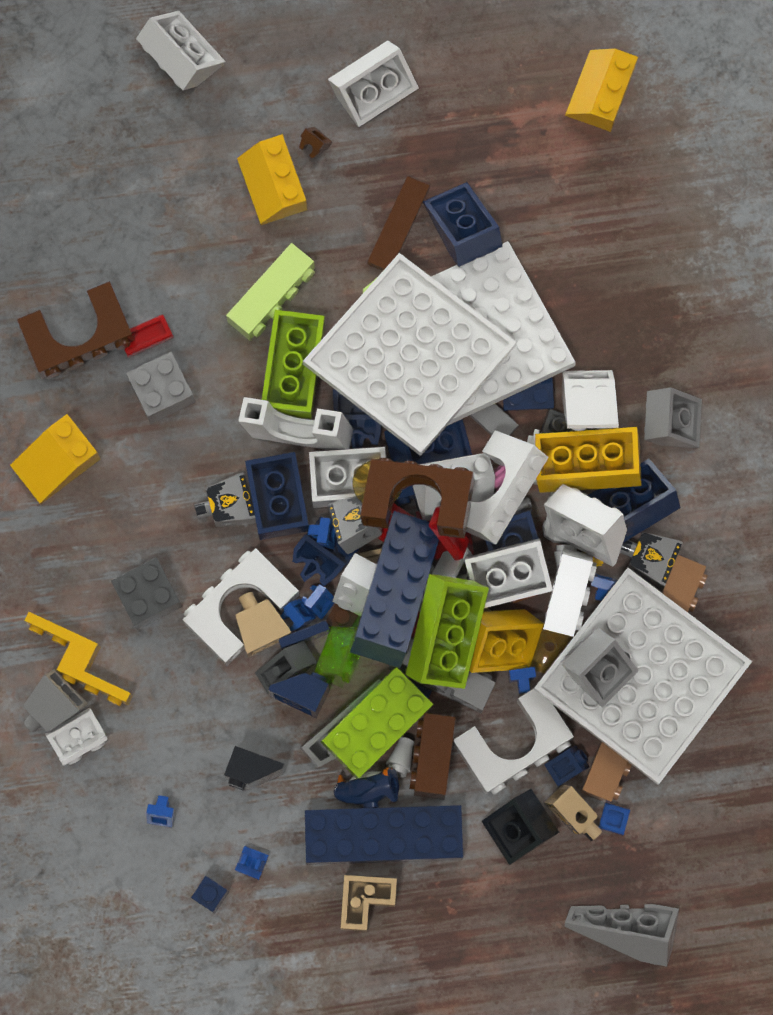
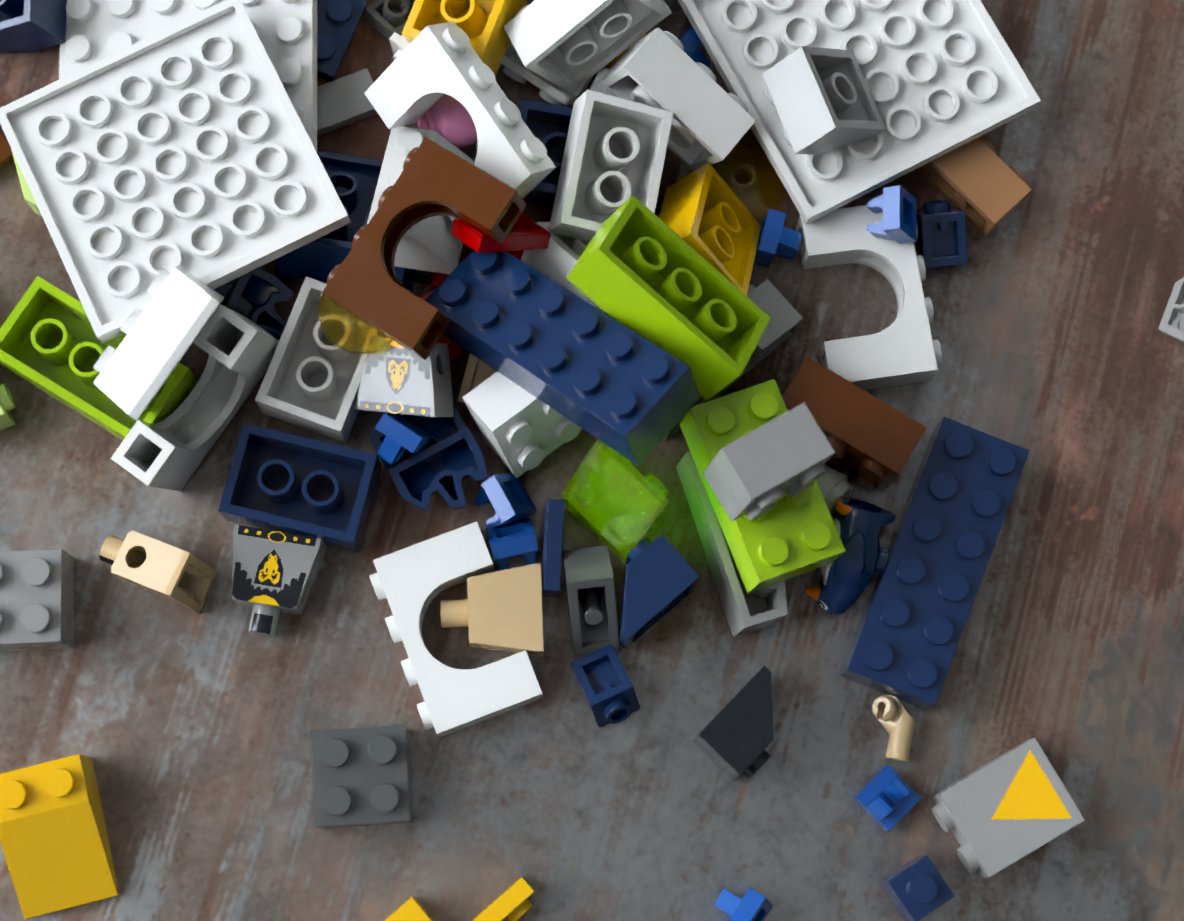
camera: 70 degrees left, 0 degrees up
reddish brown plate [326,604,359,636] -> none
tan brick [341,875,397,931] -> none
black slope [481,789,560,865] -> none
tan torso [544,785,602,841] -> none
blue tile [598,803,630,836] -> none
none -> white slope [93,266,224,421]
none -> tan torso [99,530,218,614]
none -> dark blue bracket [570,644,640,727]
none -> light grey brick [703,403,835,522]
none -> blue tile [867,185,917,244]
none -> tan arm [872,695,915,763]
none -> light grey brick [931,738,1085,878]

